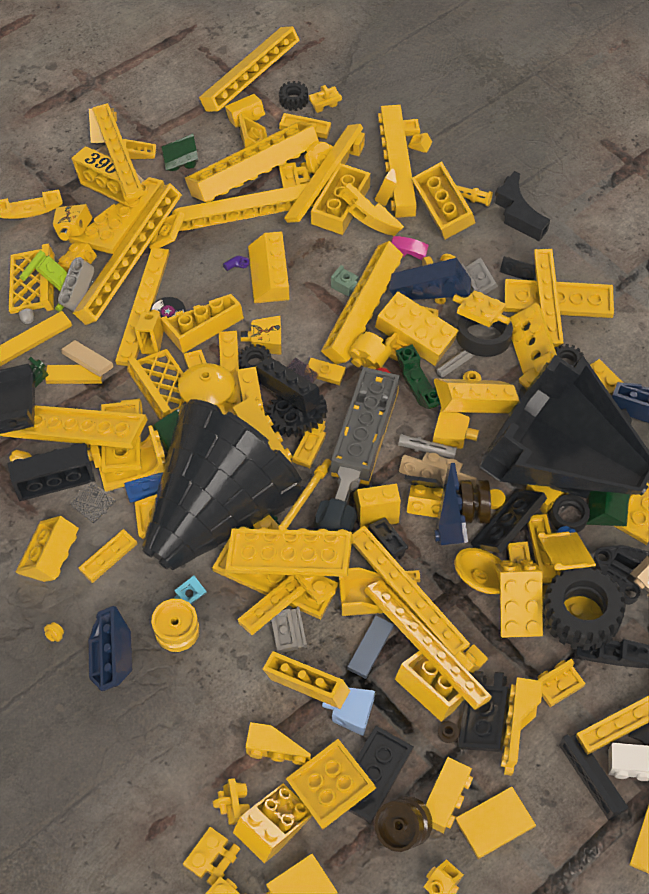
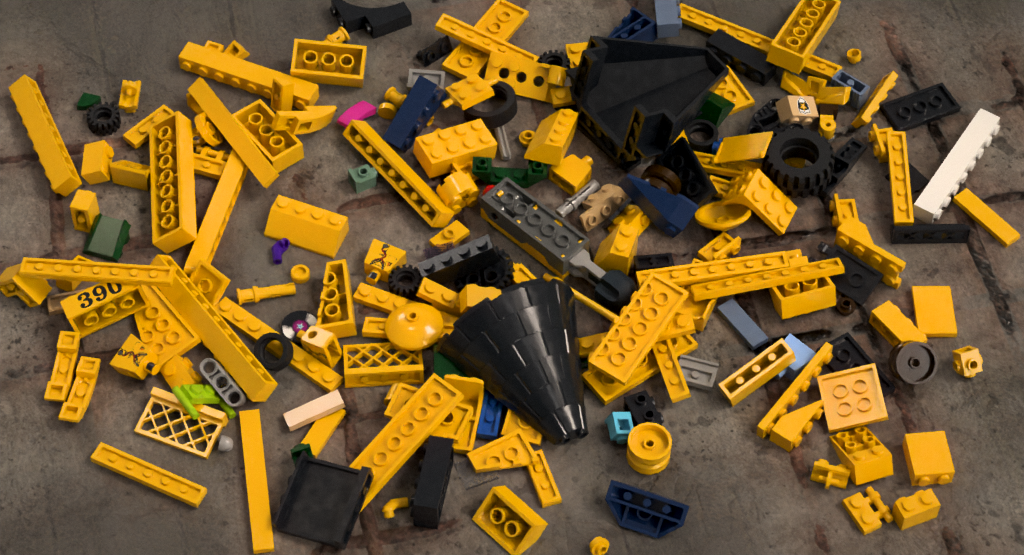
camera: 65 degrees left, 5 degrees down
none -> yellow slope [44,331,80,402]
none -> yellow brick [70,189,100,233]
none -> dark green tile [77,92,101,110]
none -> yellow pin [236,282,296,306]
none -> black tyre [254,332,294,371]
none -> yellow tile [291,264,310,284]
none -> yellow wing [467,428,539,473]
none -> black brick [623,390,664,427]
none -> yellow bracket [697,231,741,262]
none -> yellow plate [757,342,833,439]

